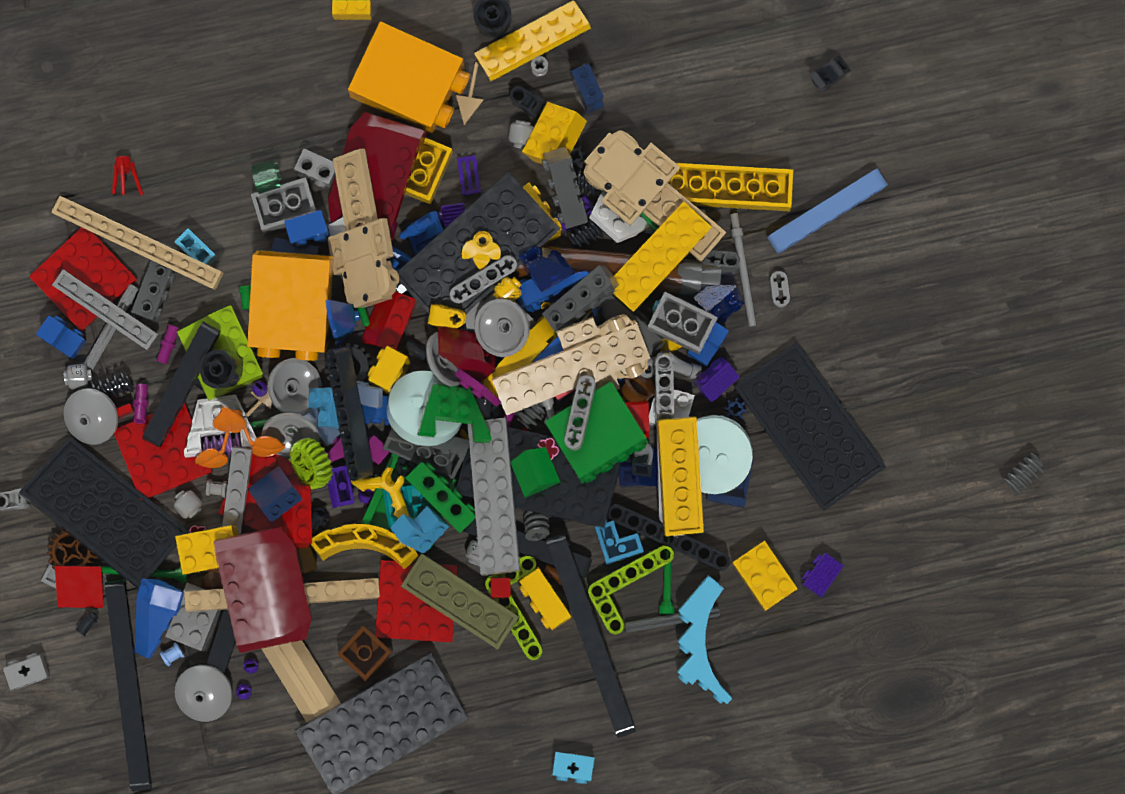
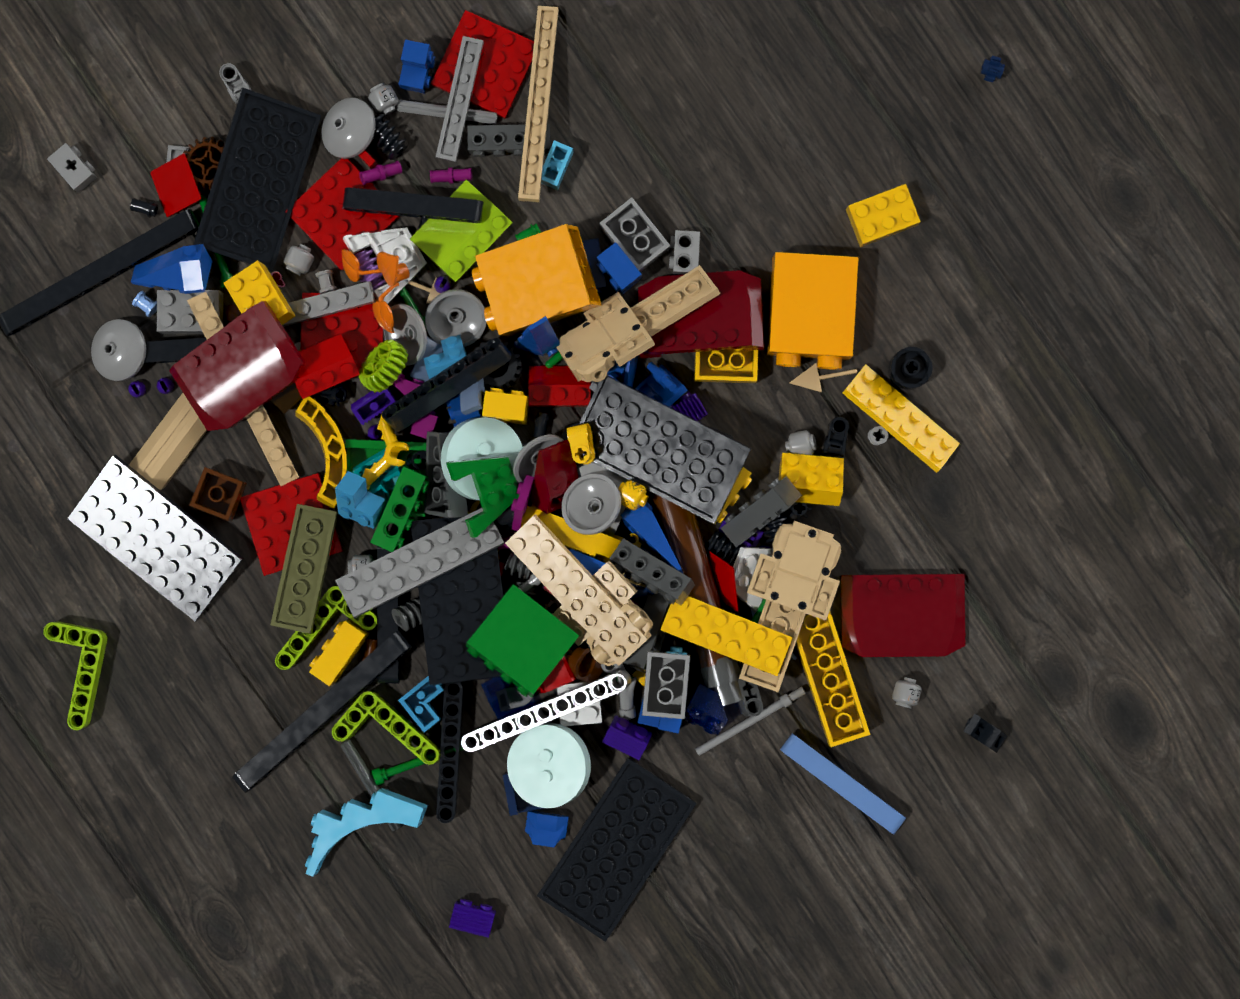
camera: 65 degrees right, 5 degrees up
red plant [112,156,143,196] -> none
black brick [198,350,243,388] -> none
dark blue panel [248,466,302,522] -> none
clear green brick [250,159,282,194] -> none
white sticker [328,217,346,236] -> none
light grey beam [450,255,517,303] -> none
dark purple tile [457,155,481,196] -> none
yellow plate [462,231,501,270] -> none
red tile [491,578,511,598] -> none
green slope [510,447,560,498] -> none
clear blue slope [519,246,575,292] -> none
dark red sticker [537,438,559,460] -> none
medium azure brick [553,752,594,784] -> none
light grey beam [565,375,596,451] -> none
dark blue panel [571,64,604,114] -> none
yellow plate [657,417,704,536] -> none
dark blue gear [723,398,747,421] -> none
yellow brick [732,541,797,611] -> none
light grey beam [770,271,790,308] -> none
none -> blue slope [525,811,569,847]
none -> red sticker [709,551,738,612]
none -> dark red slope [840,574,965,657]
none -> light grey head [892,677,922,708]

